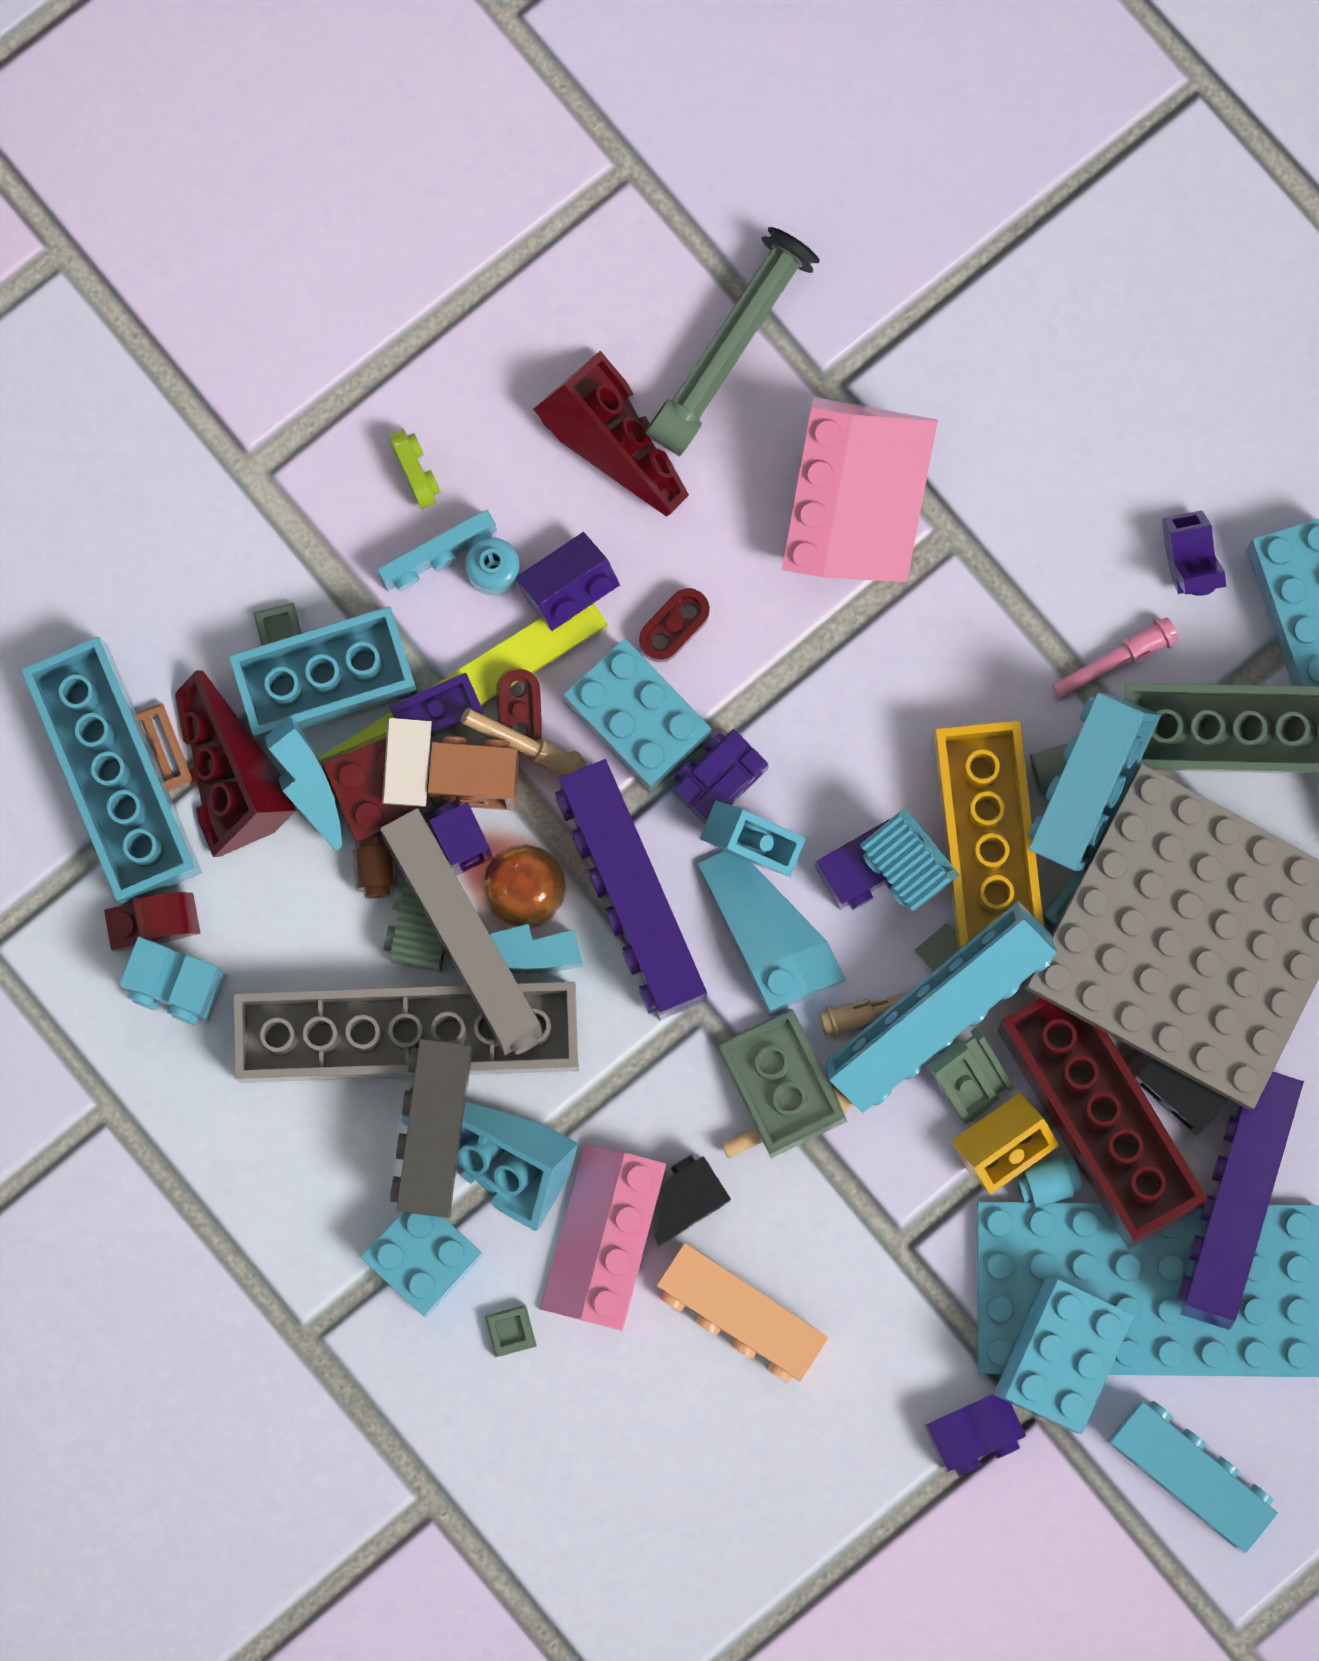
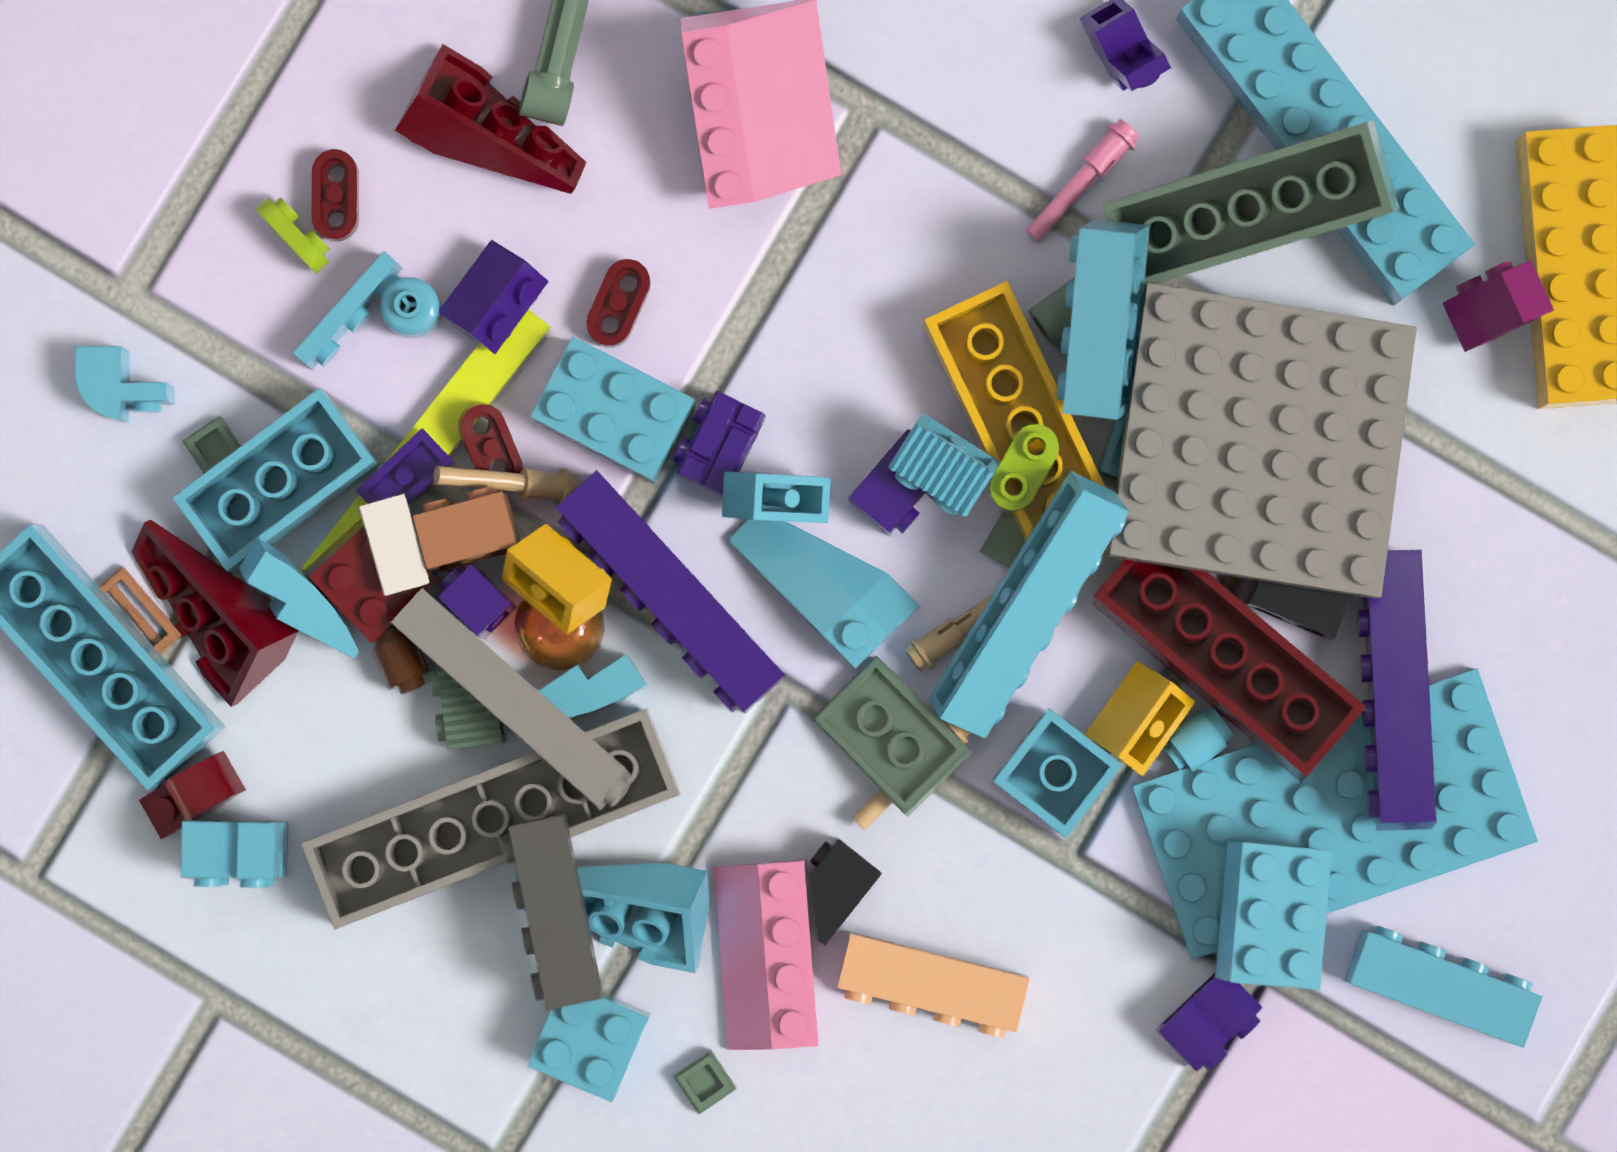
camera: 15 degrees left, 5 degrees up
sand green plate [927,1028,1014,1124] -> none
none -> medium azure brick [75,346,174,423]
none -> dark red plate [311,149,359,242]
none -> yellow brick [501,524,612,635]
none -> lime plate [989,424,1059,512]
none -> medium azure brick [991,708,1123,838]

